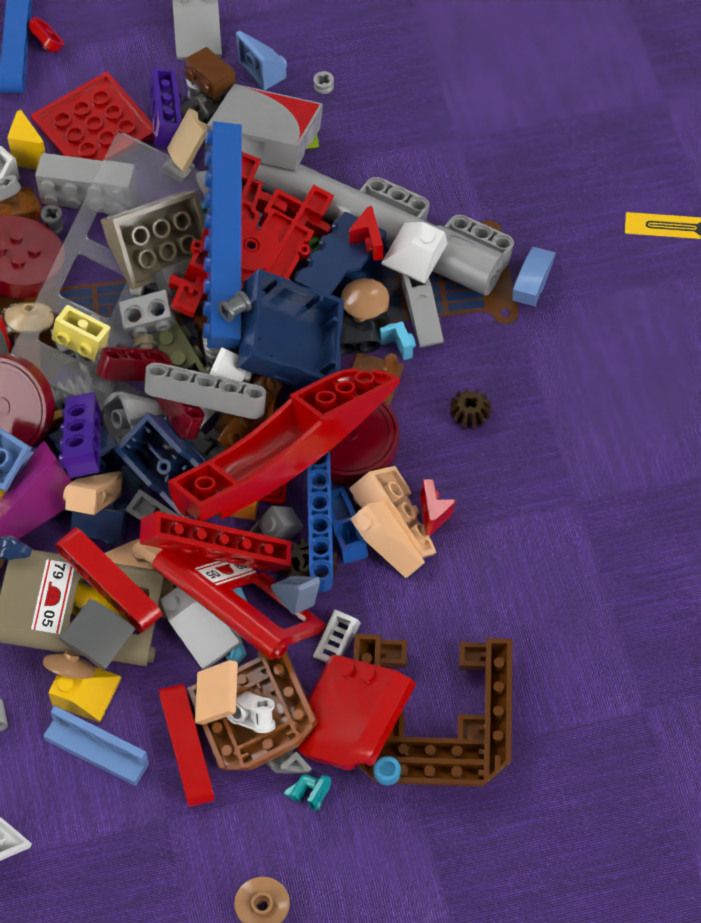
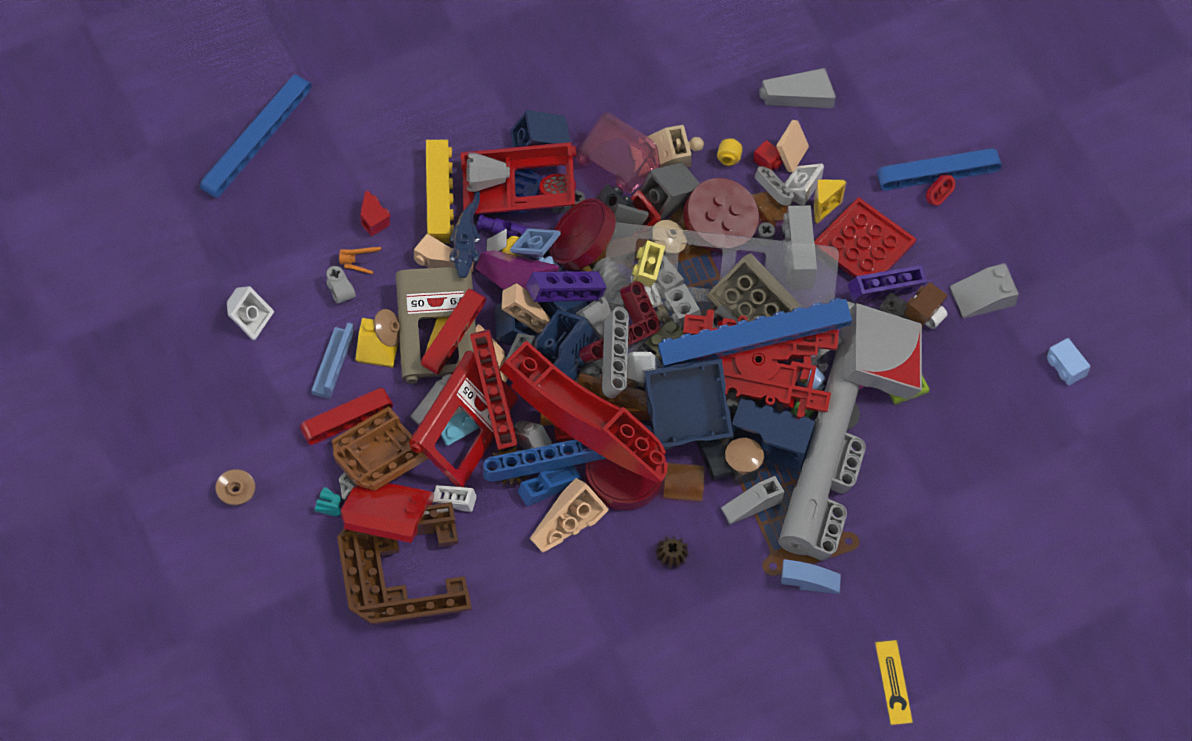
camera: 70 degrees right, 0 degrees up
dark grey slope [59,598,136,670] -> none
tan slope [167,108,208,173] -> none
light nougat tile [195,660,238,725] -> none
dark grey bush [218,291,252,322] -> none
white piece [226,691,275,733] -> none
medium blue slope [236,31,287,90] -> none
sand blue slope [270,576,320,615] -> none
light grey bush [314,71,334,94] -> none
red slope [349,206,383,260] -> none
light nougat slope [350,500,425,578] -> none
dark azure tile [374,757,401,785] -> none
medium azure bracket [380,321,416,360] -> none
white slope [382,222,447,284] -> none
red slope [419,479,456,535] -> none

